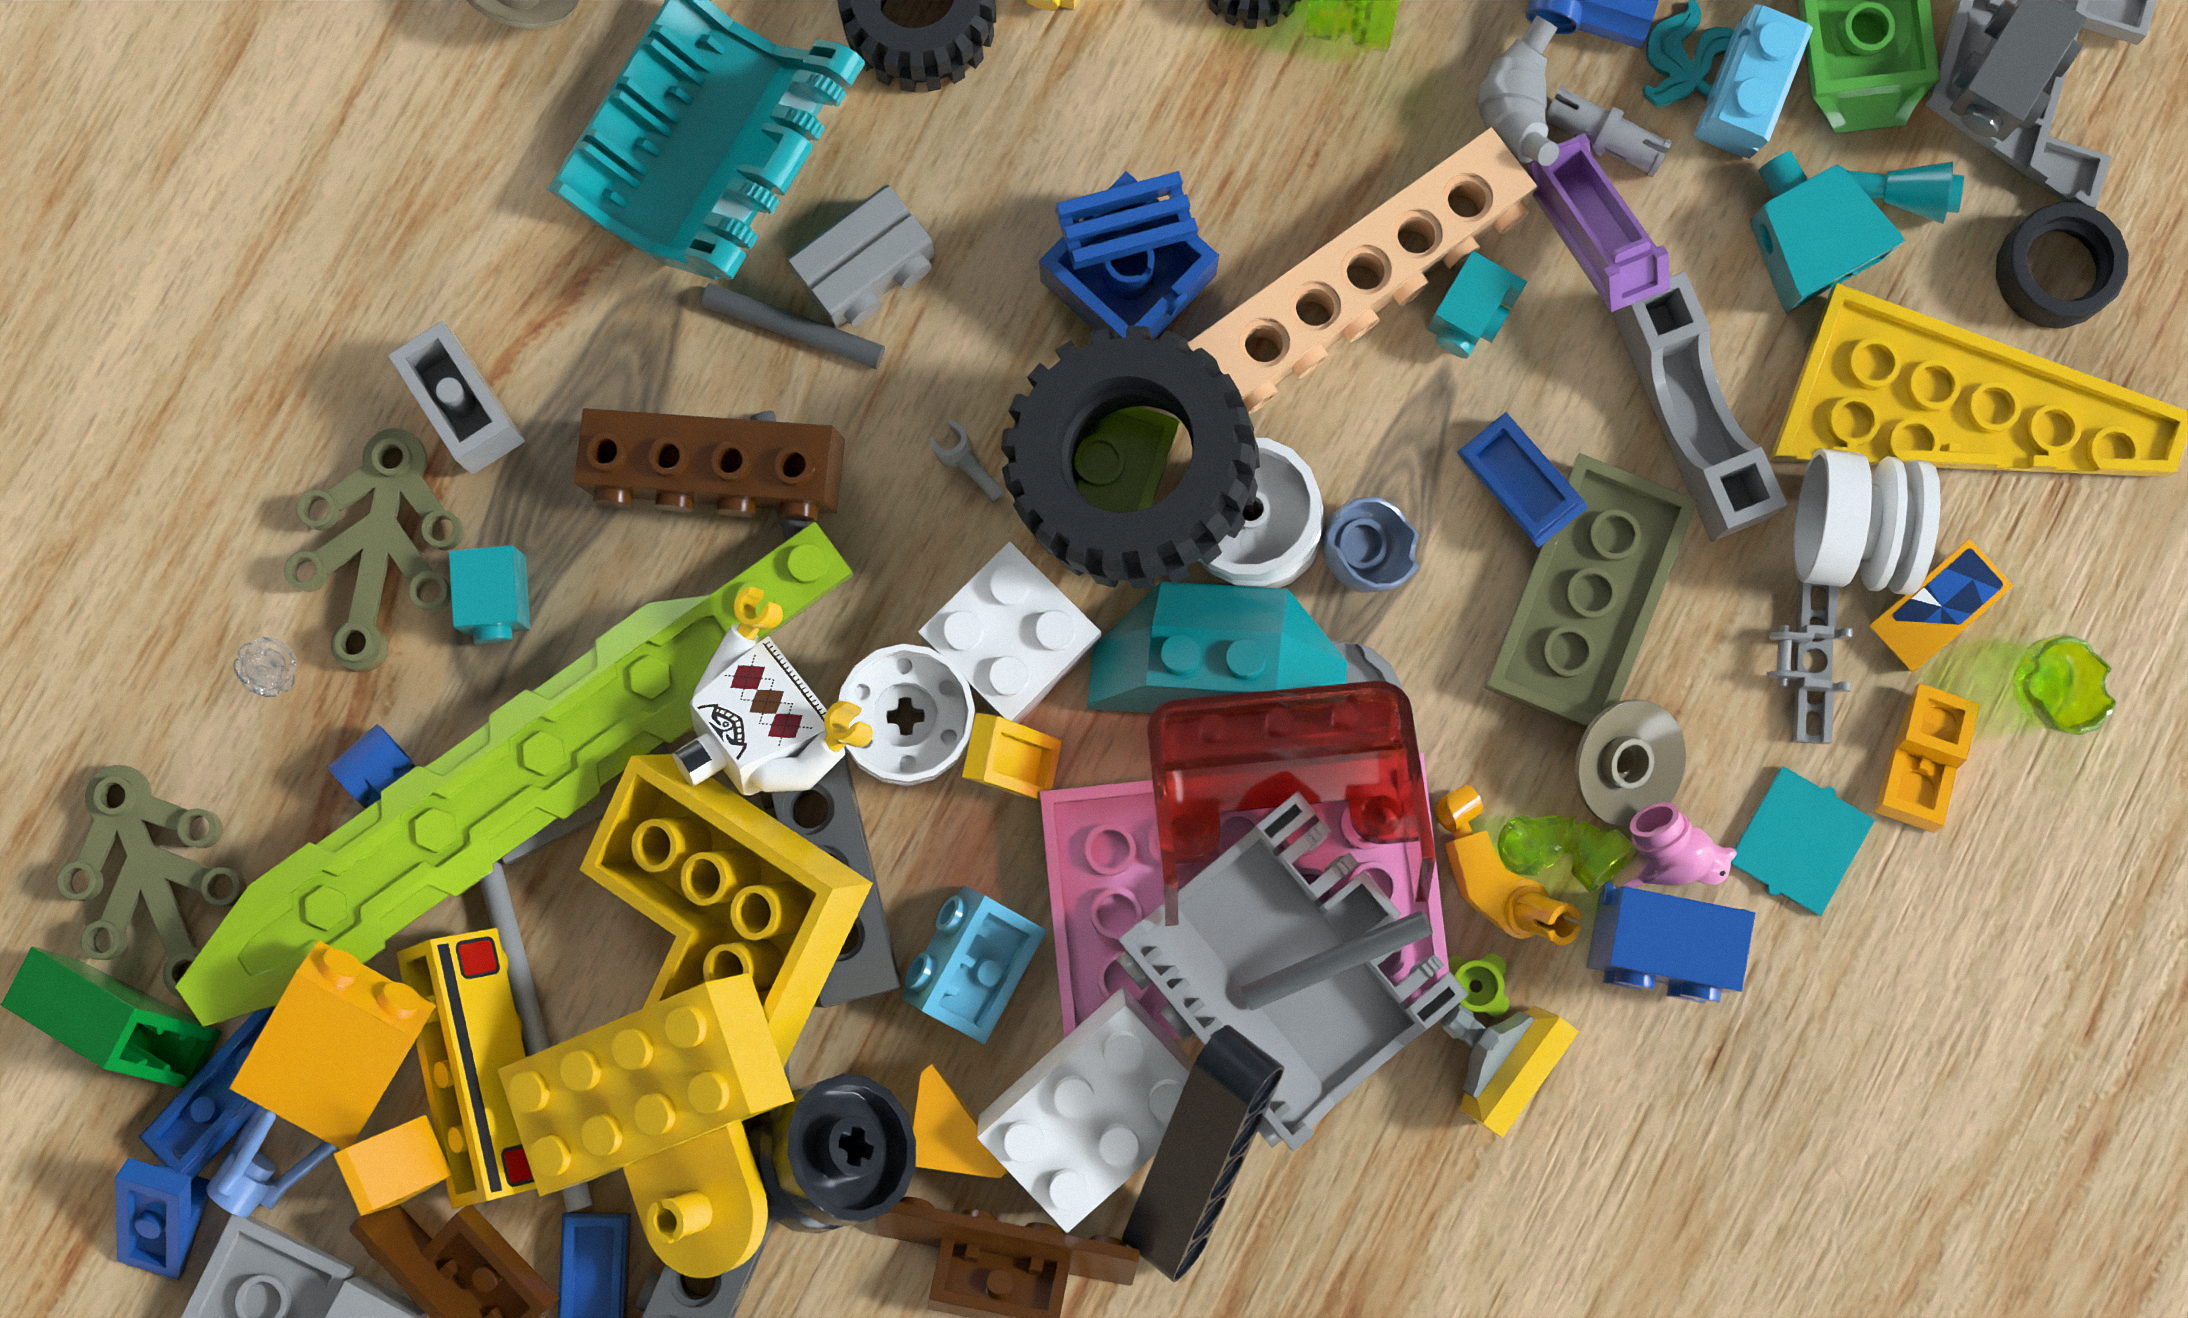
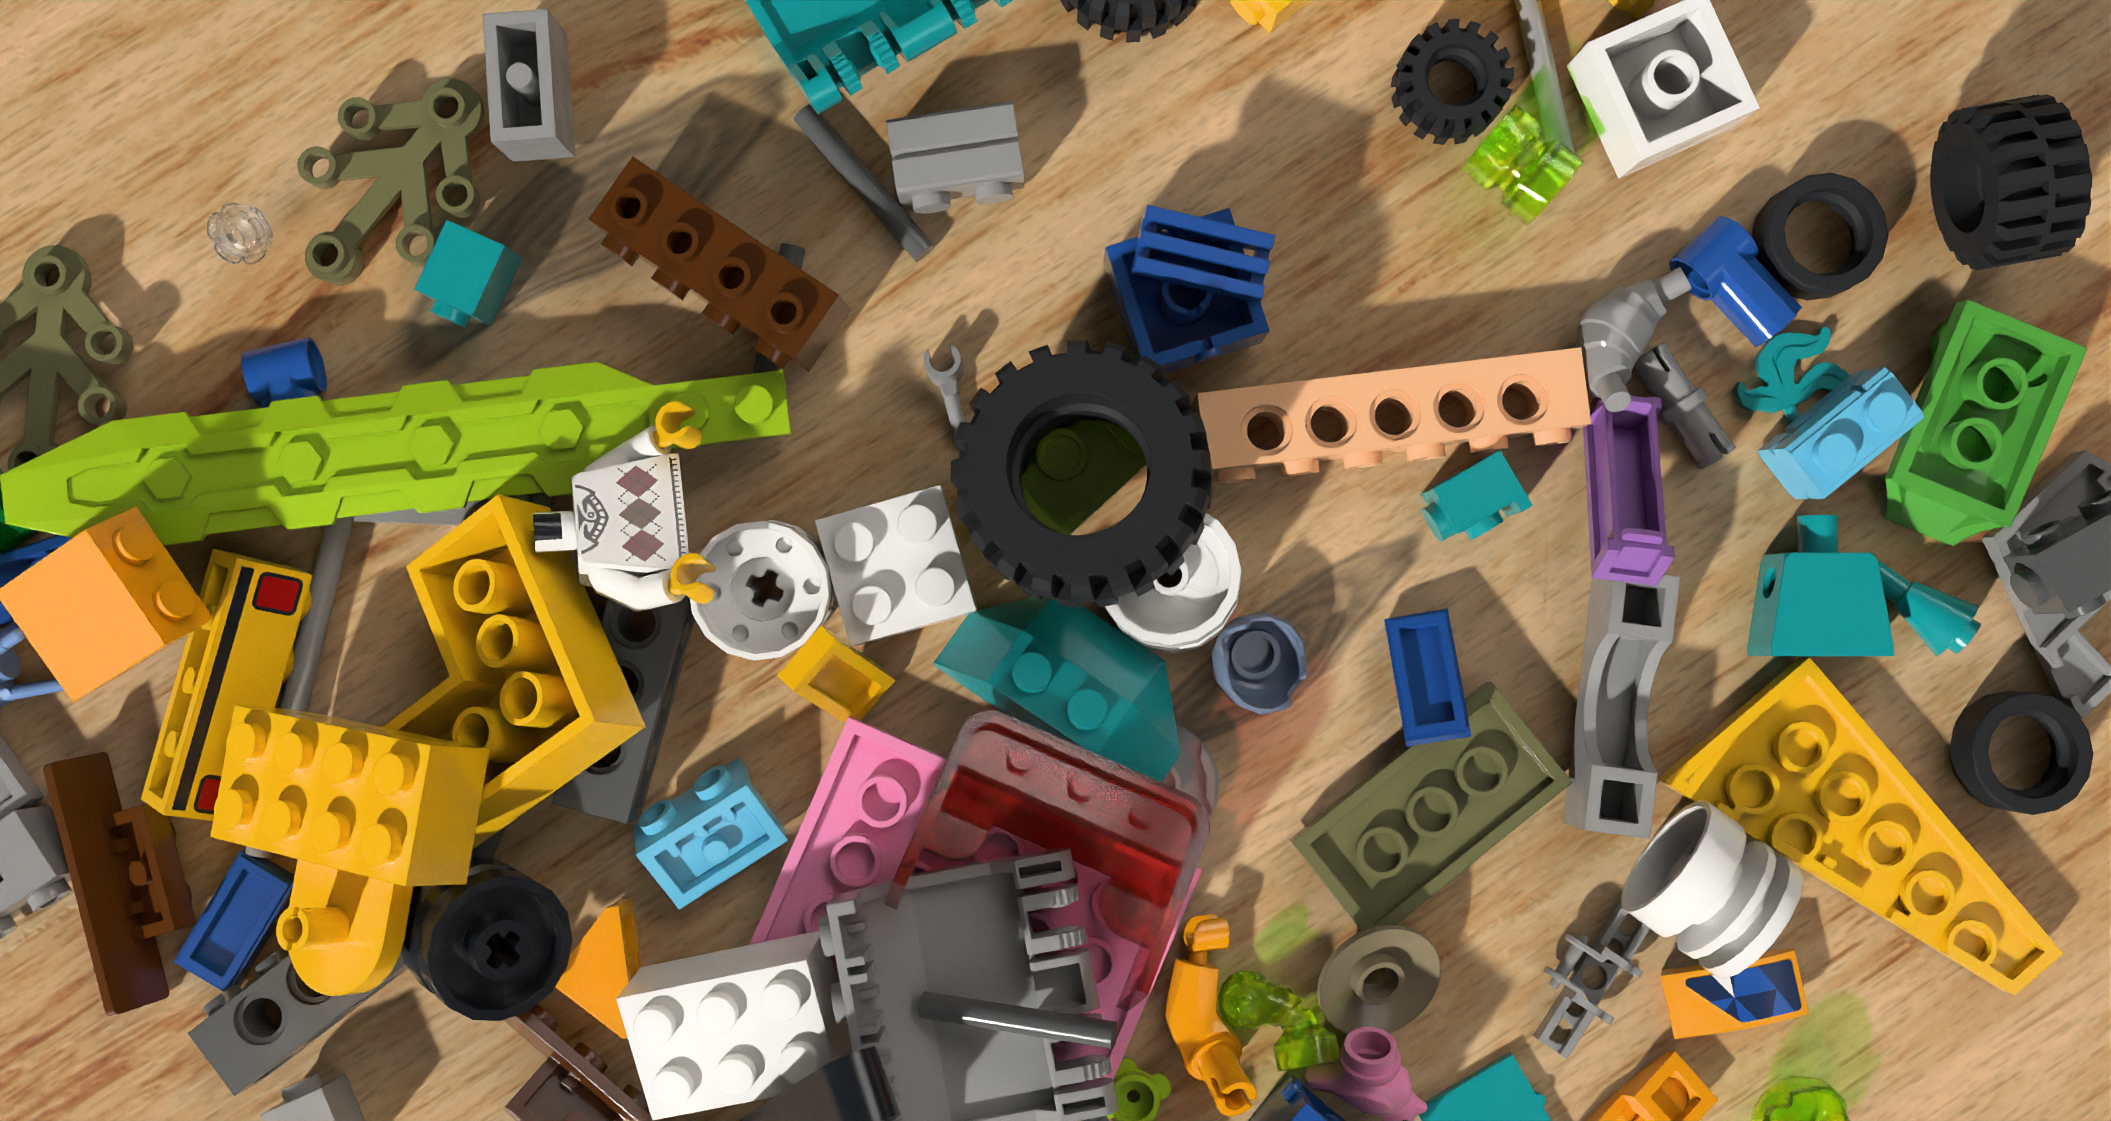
camera: 25 degrees right, 5 degrees up
light orange slope [333,1115,453,1216] -> none

